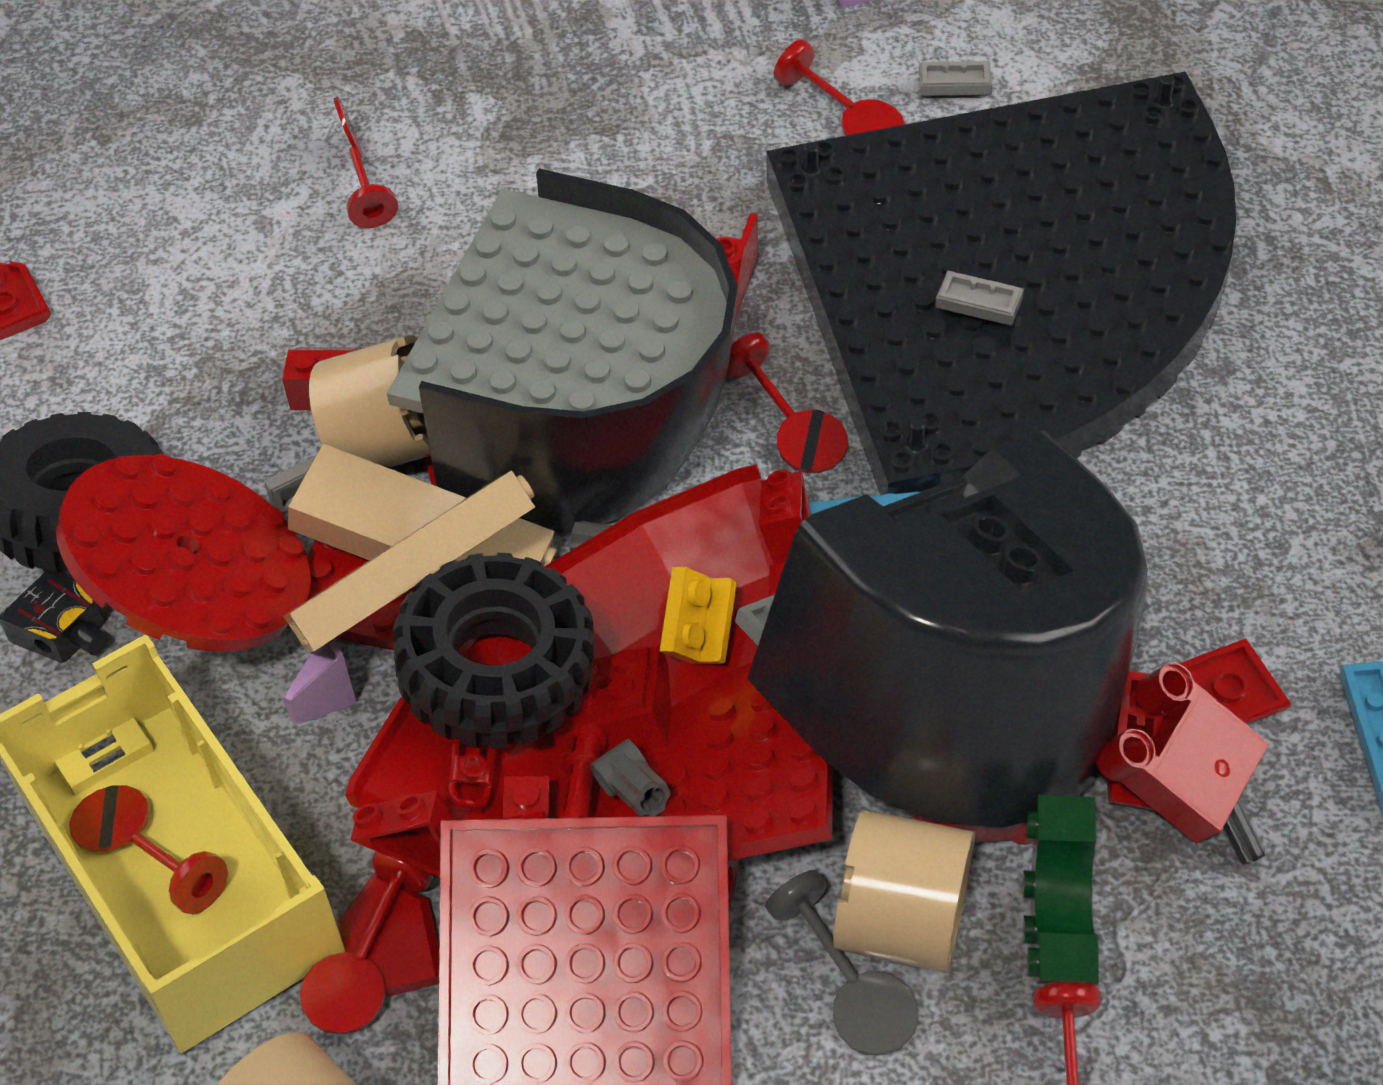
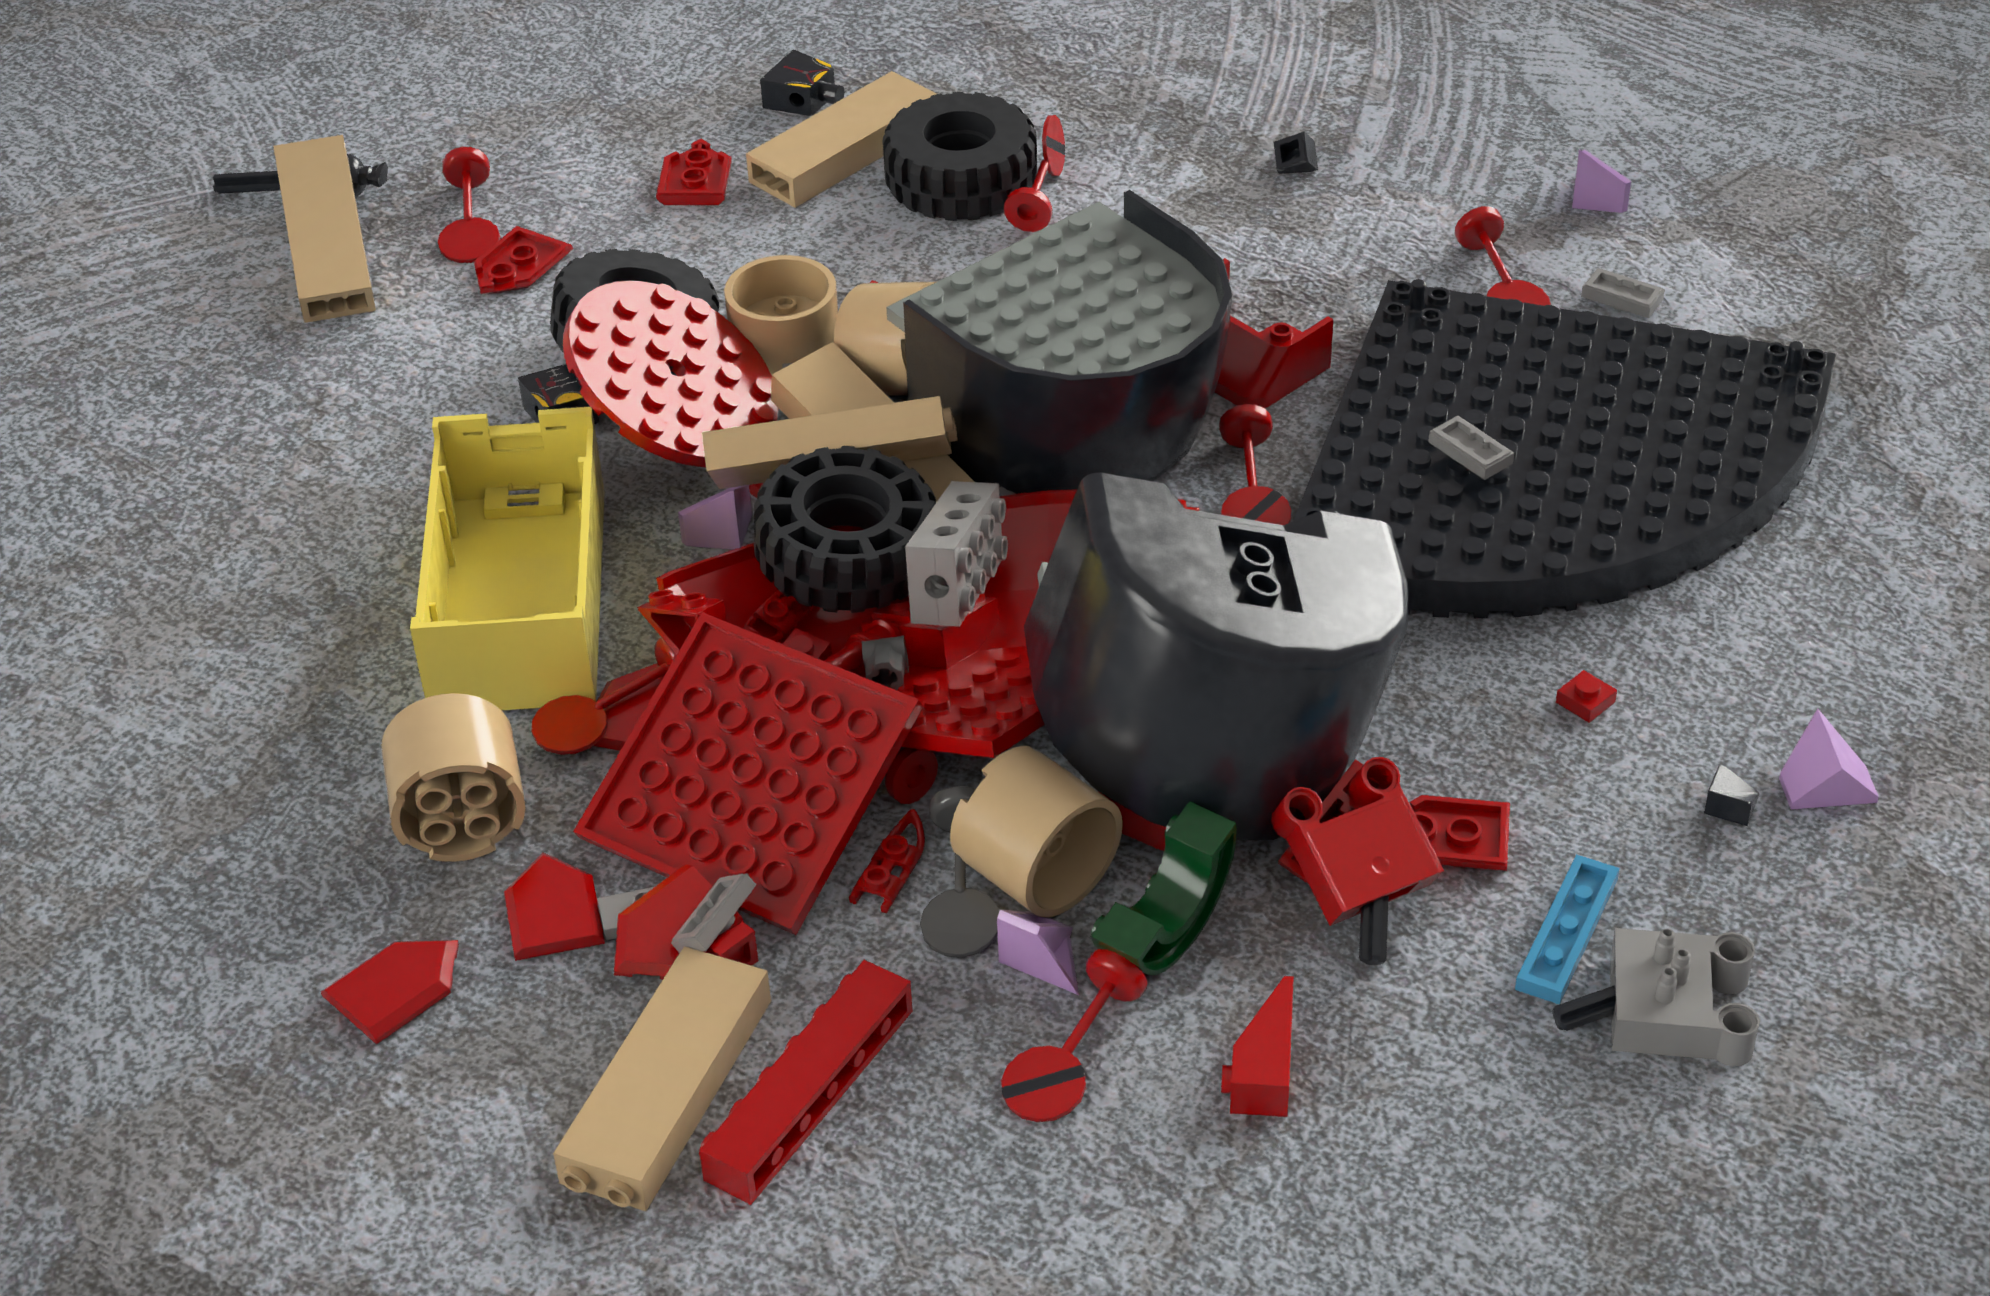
camera: 30 degrees right, 10 degrees down
red piece [69,785,228,914] -> none
yellow bracket [660,567,737,664] -> none
none -> tan brick [724,255,838,375]
none -> tan brick [746,71,937,208]
none -> black torso [760,50,845,116]
none -> red piece [848,809,925,913]
none -> black tyre [882,92,1037,221]
none -> light grey brick [905,481,1008,627]
none -> lavender slope [997,910,1079,995]
none -> red slope [1221,976,1294,1117]
none -> black slope [1273,131,1318,174]
none -> red plate [1556,670,1617,723]

